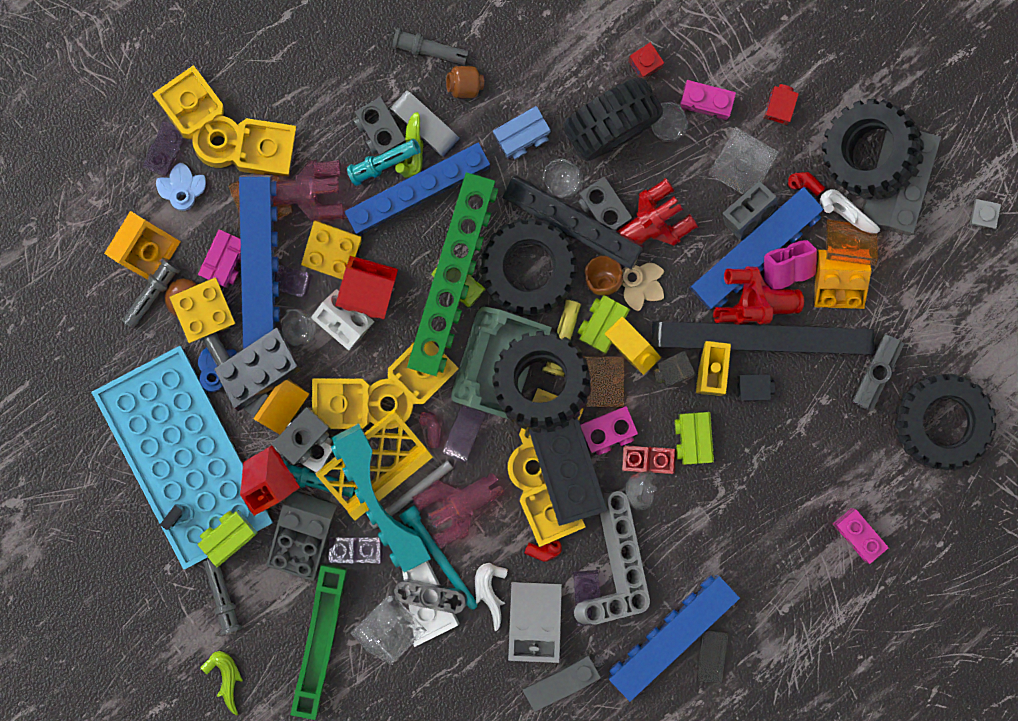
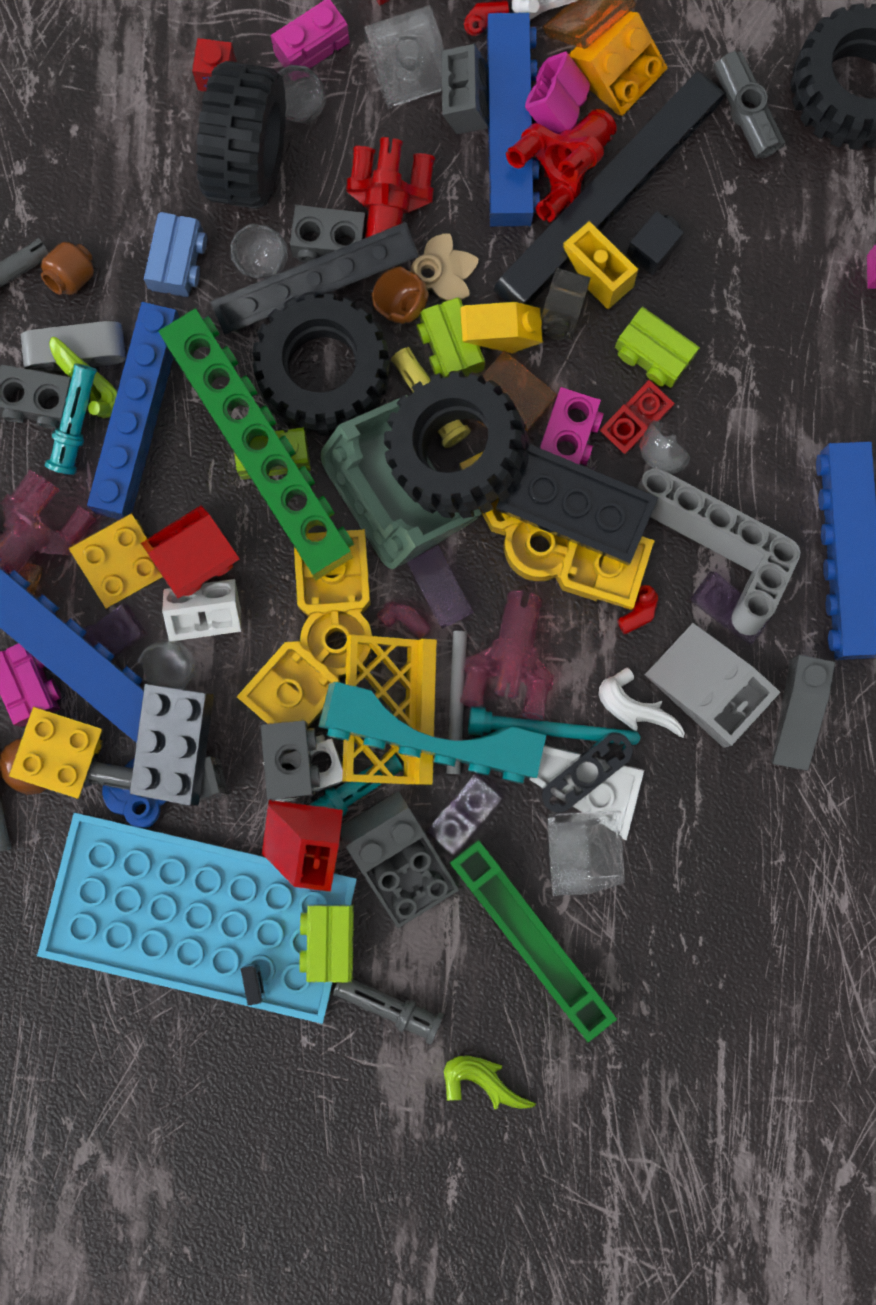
camera: 50 degrees left, 5 degrees down
light orange slope [253,378,309,435] -> none

